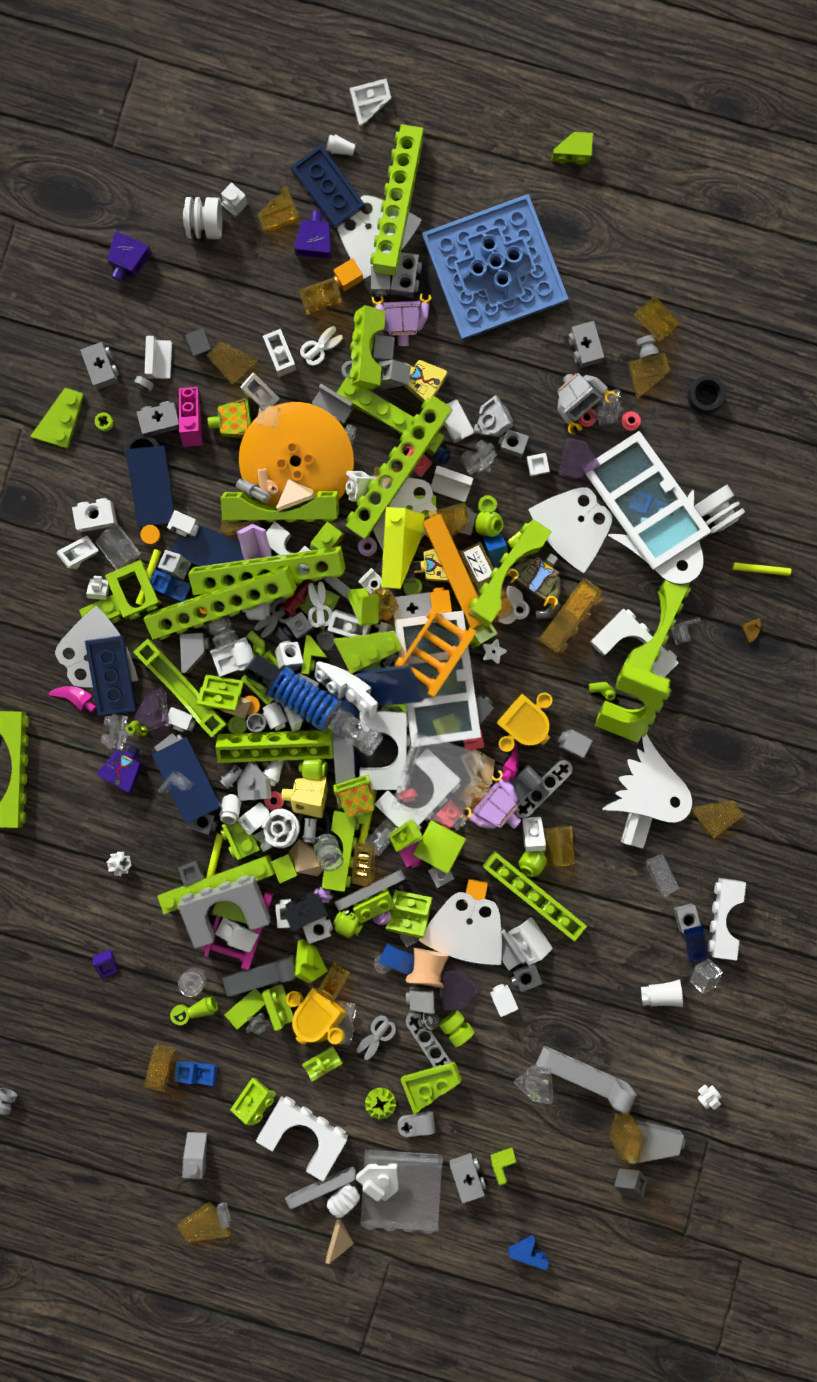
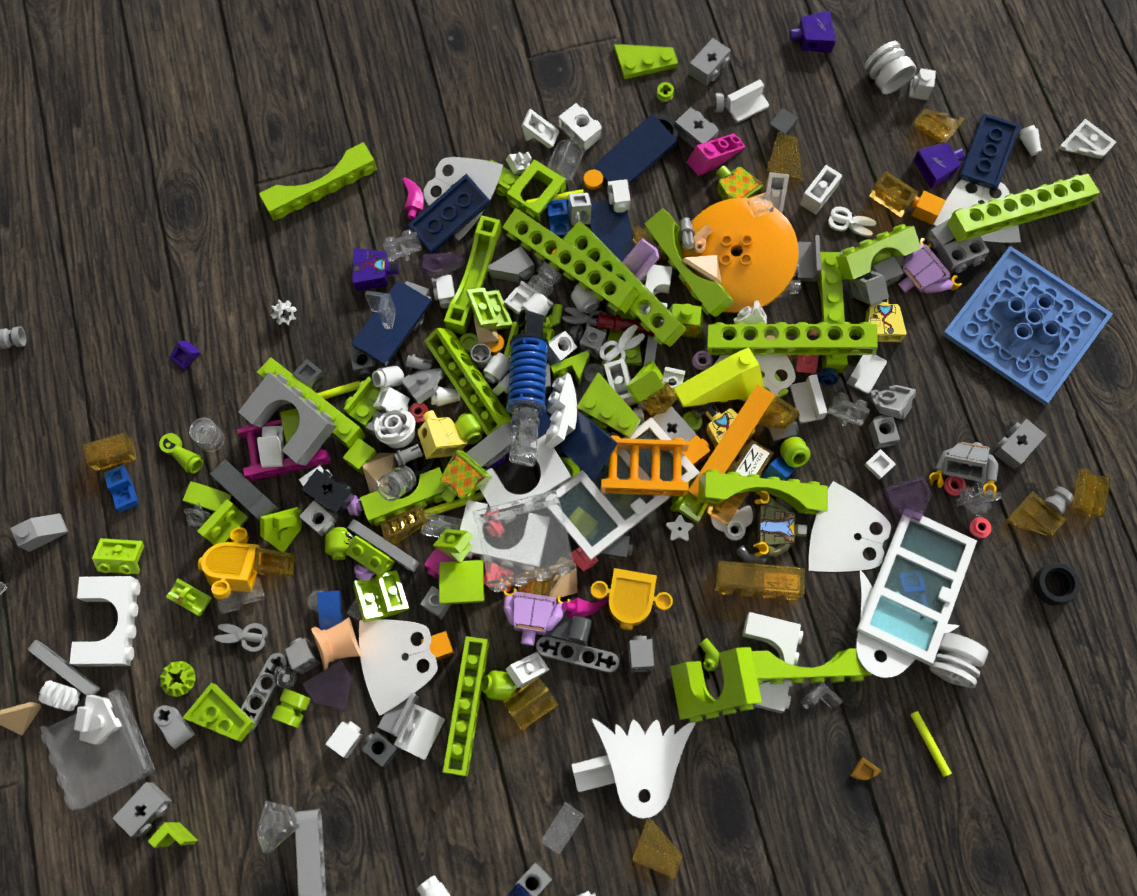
camera: 60 degrees right, 15 degrees down
lime arm [126,720,148,737] -> none
lime tile [478,495,497,512] -> none

